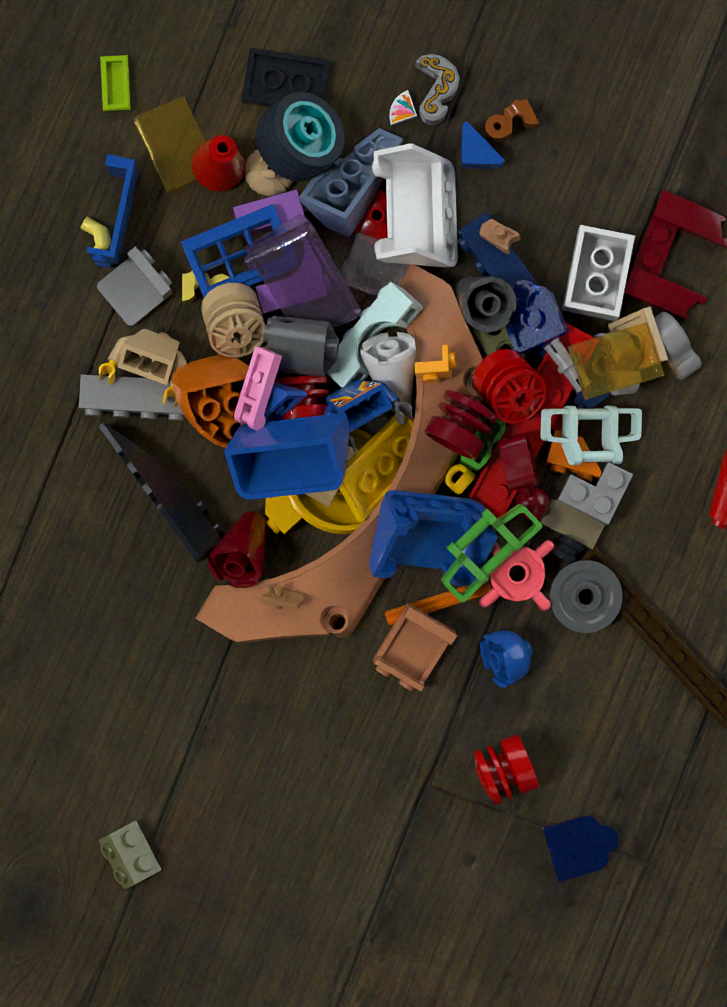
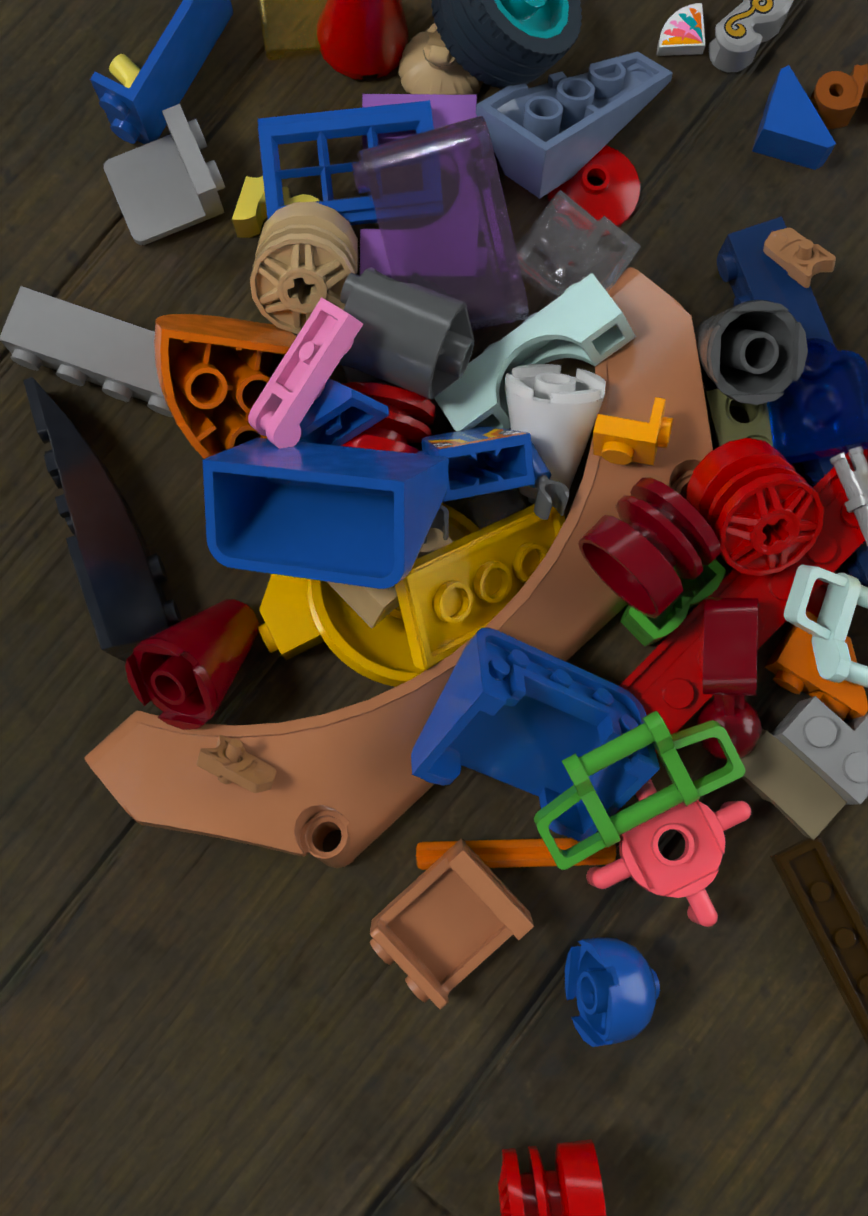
camera: 20 degrees right, 5 degrees down
tan torso [99,329,187,408] -> none
white windscreen [372,144,458,267] -> none
yellow tile [445,464,476,495] -> none
black wheel [550,534,585,565] -> none
dark grey gear [550,560,622,633] -> none

